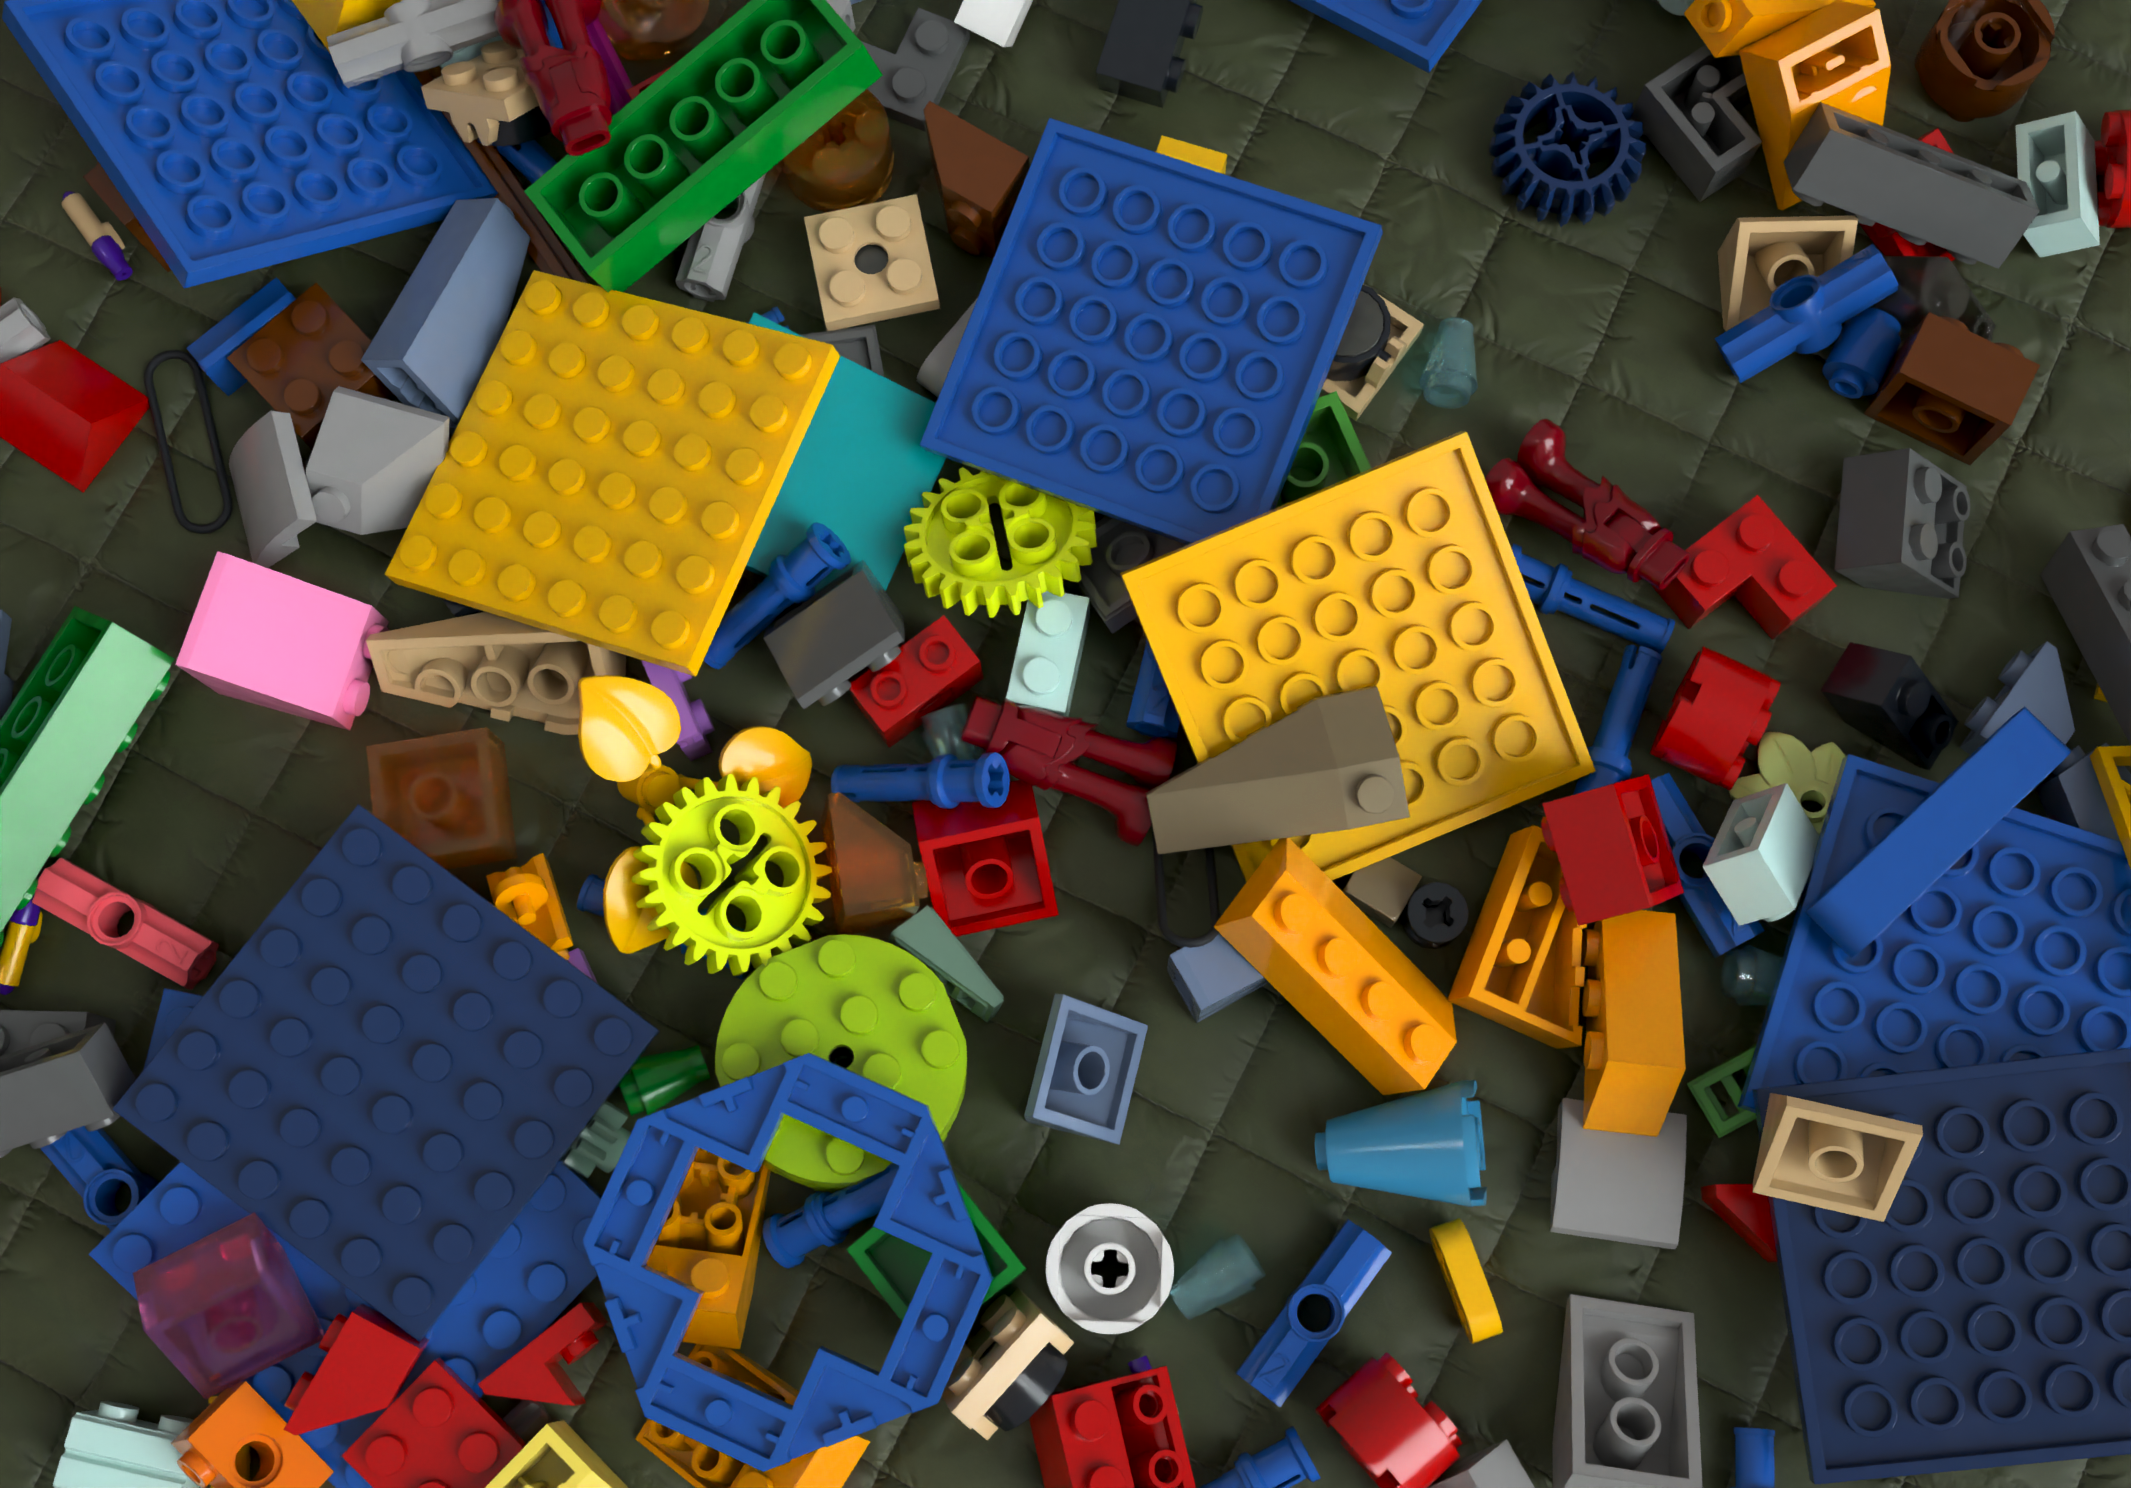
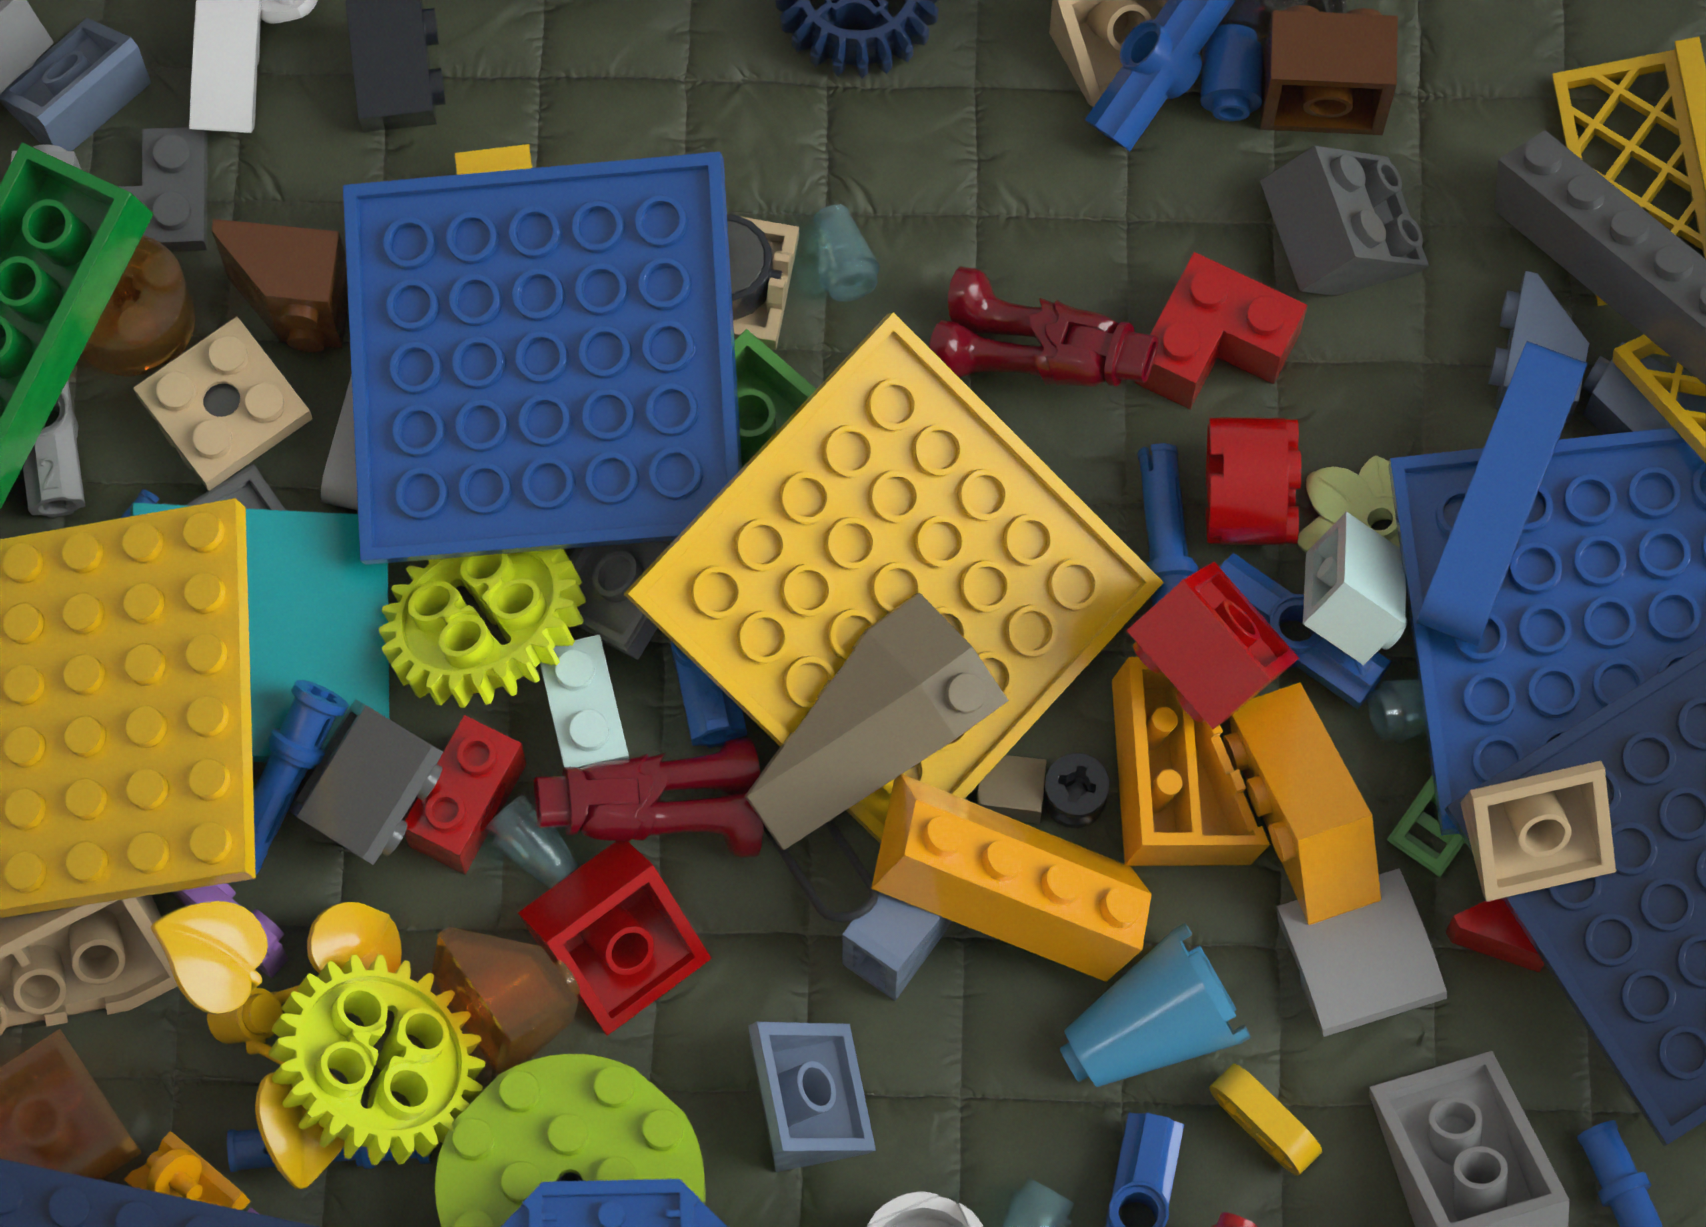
camera: 30 degrees left, 5 degrees down
blue pin [831,752,1010,809] -> none
sand green slope [888,905,1004,1022] -> none
blue pin [1511,543,1675,654] -> none
black slope [1821,642,1959,770] -> none

